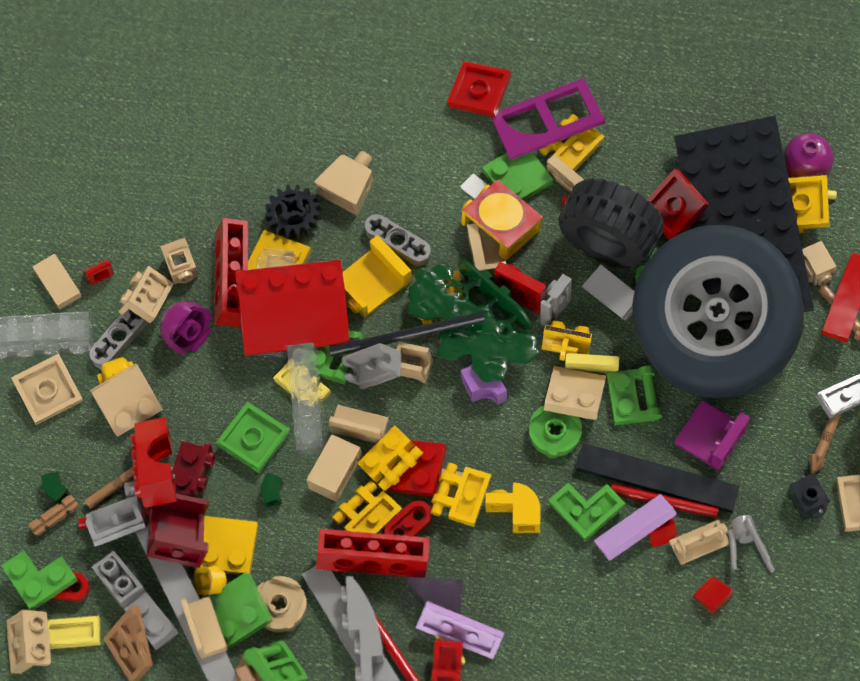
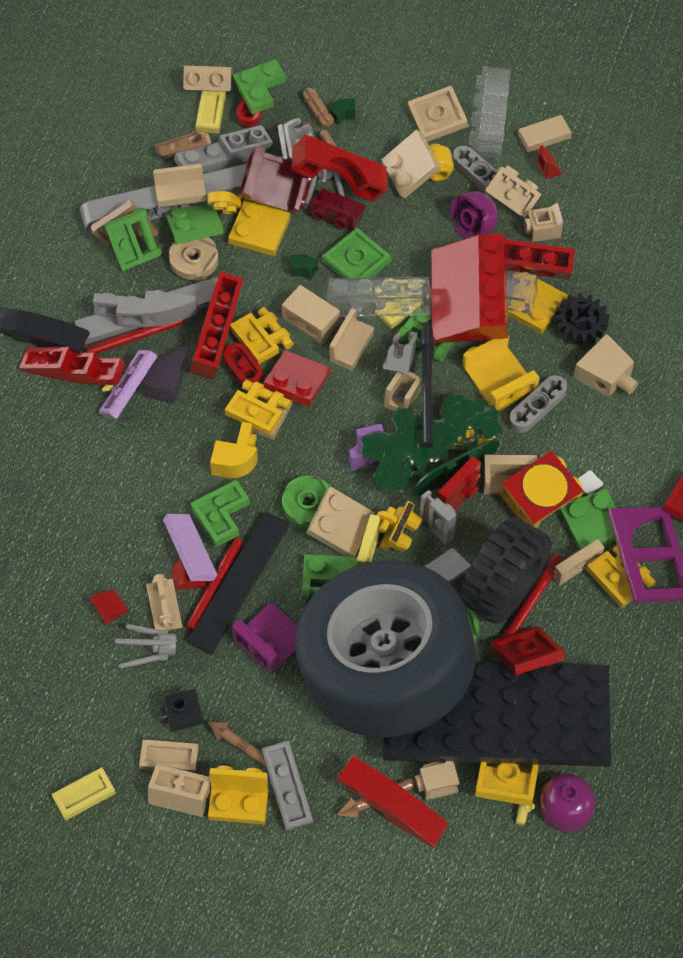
camera: 95 degrees right, 5 degrees down
yellow plate [357,425,423,491] -> none

